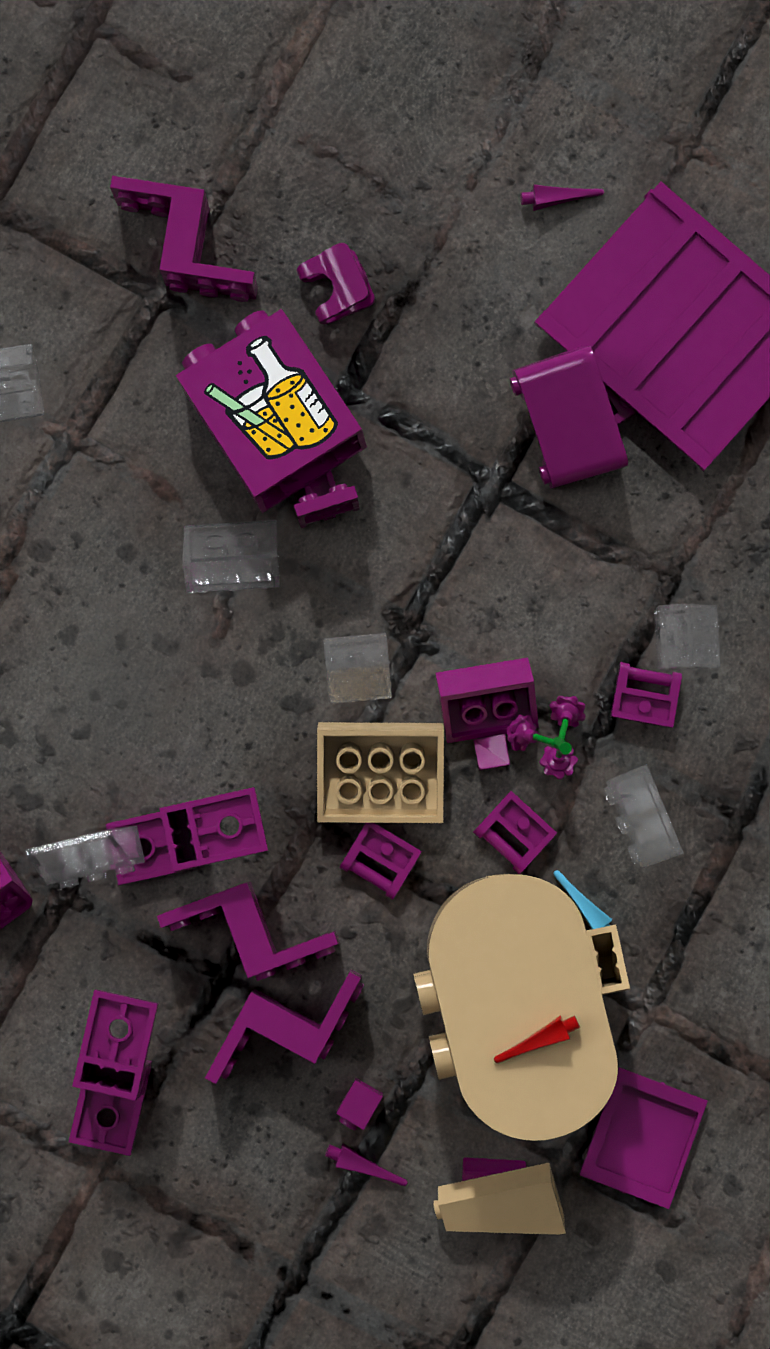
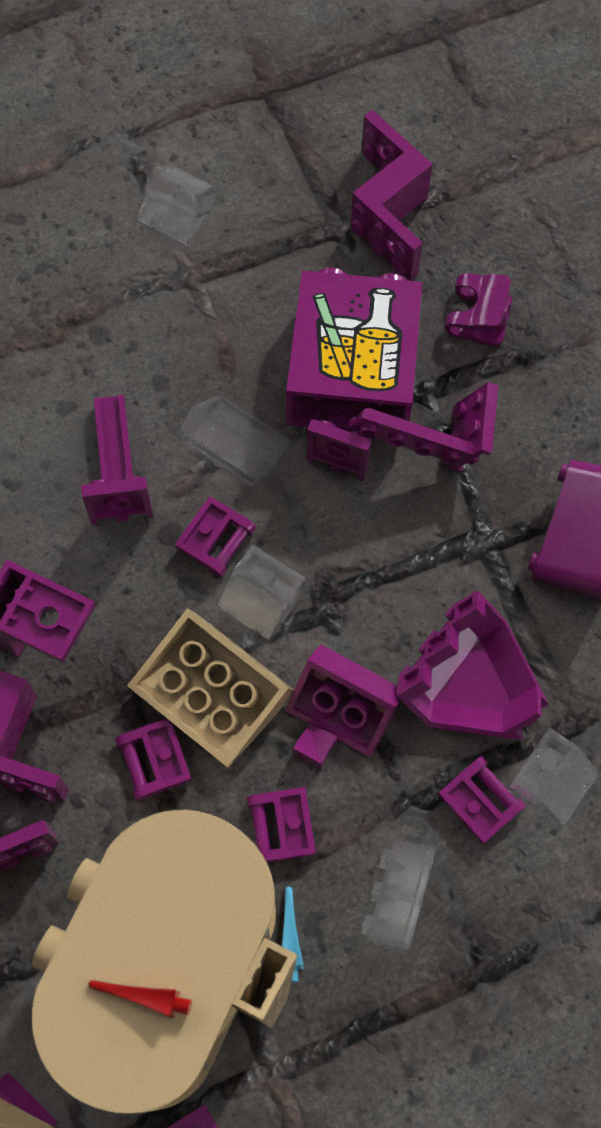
camera: 35 degrees right, 15 degrees down
magenta plant [506,696,586,780] -> none
none -> magenta bracket [81,394,154,525]
none -> magenta plate [175,496,257,577]
none -> magenta bracket [348,382,498,473]
none -> magenta panel [397,590,549,740]

